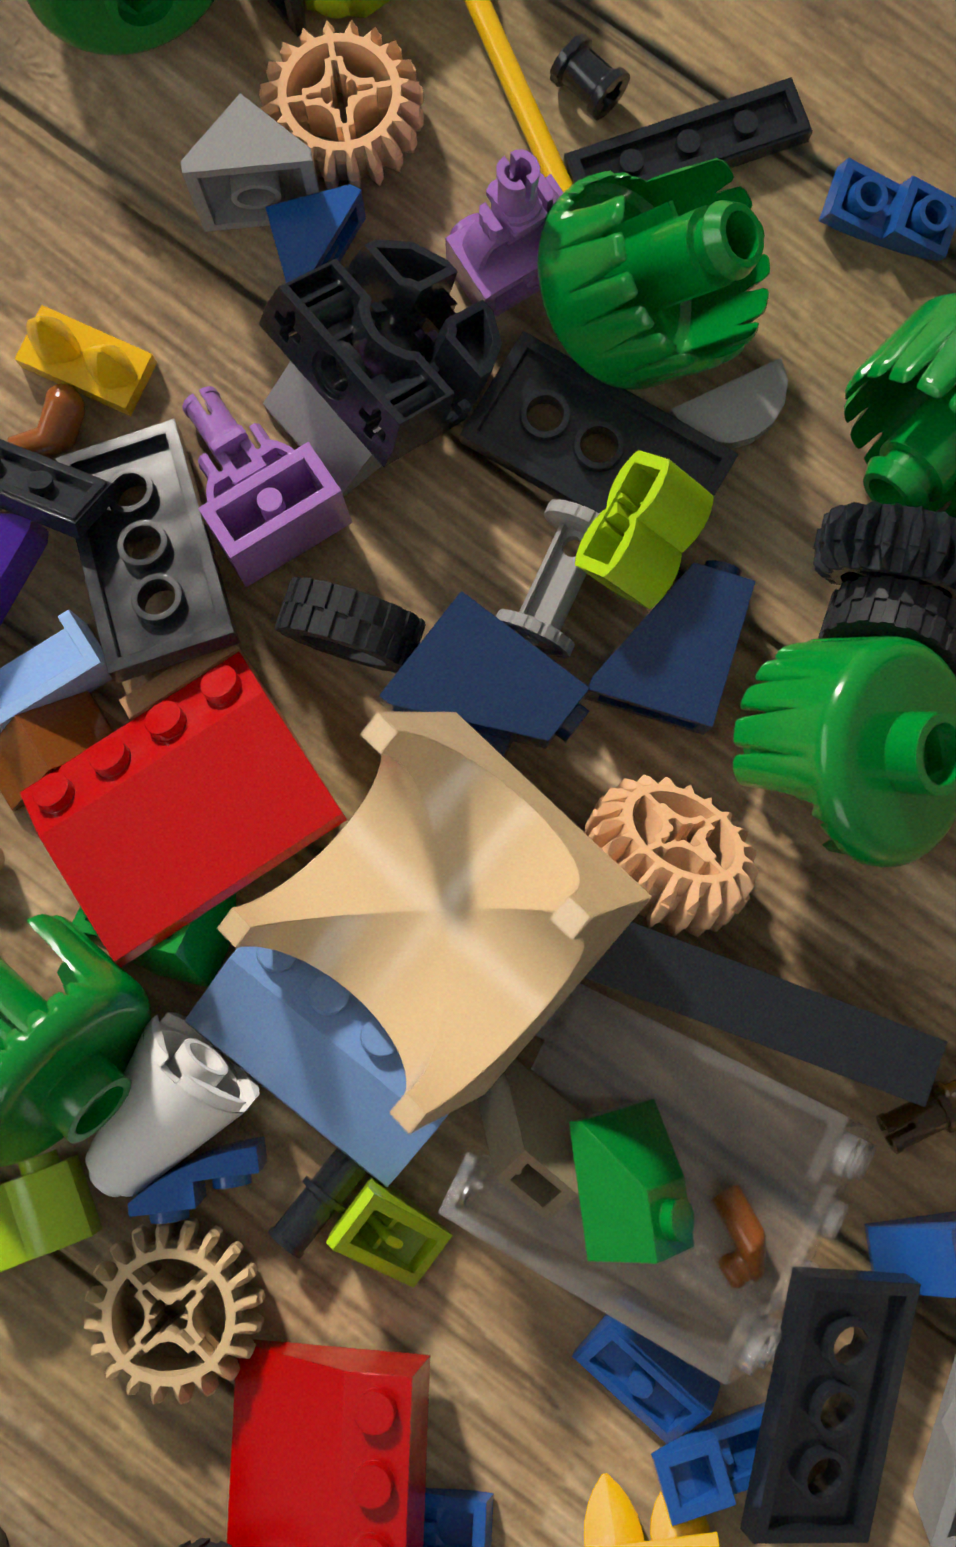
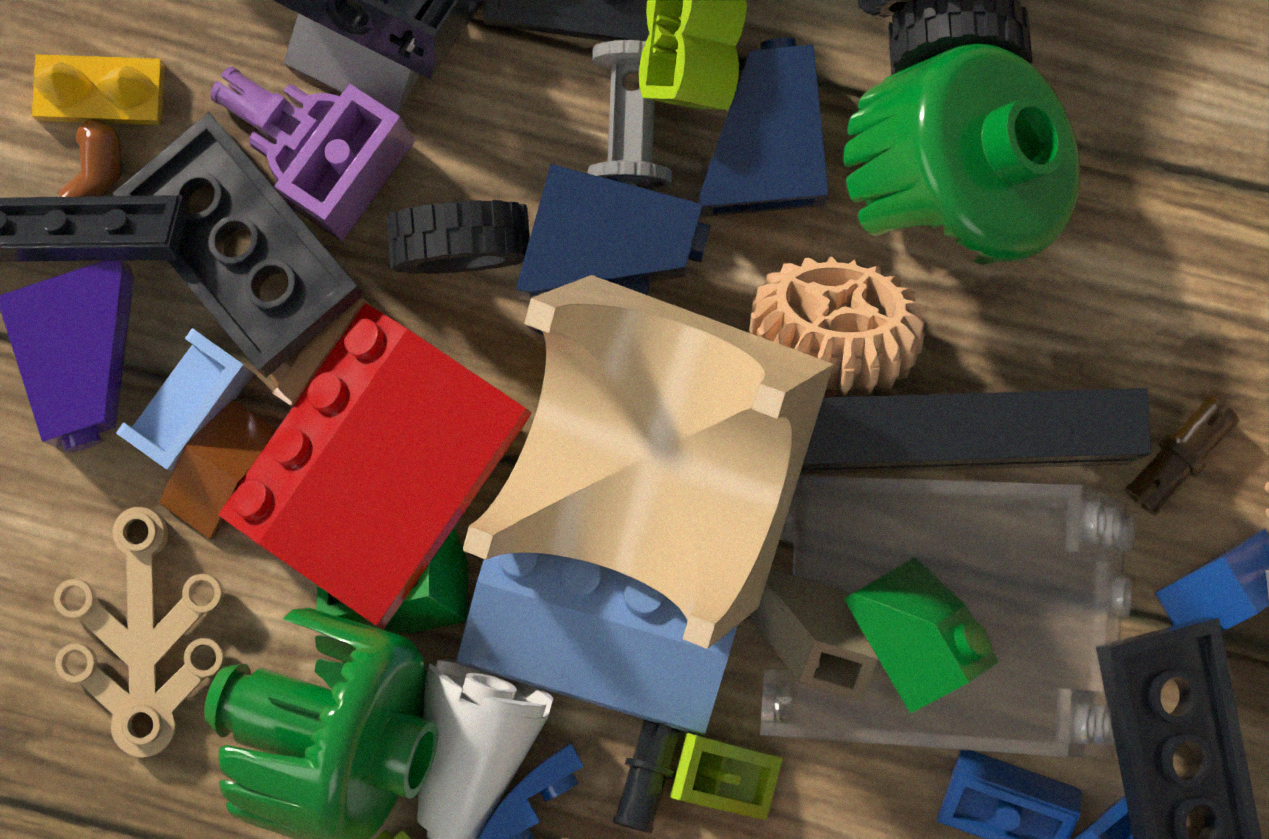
camera: 20 degrees left, 0 degrees up
dark orange arm [711,1185,766,1289] -> none

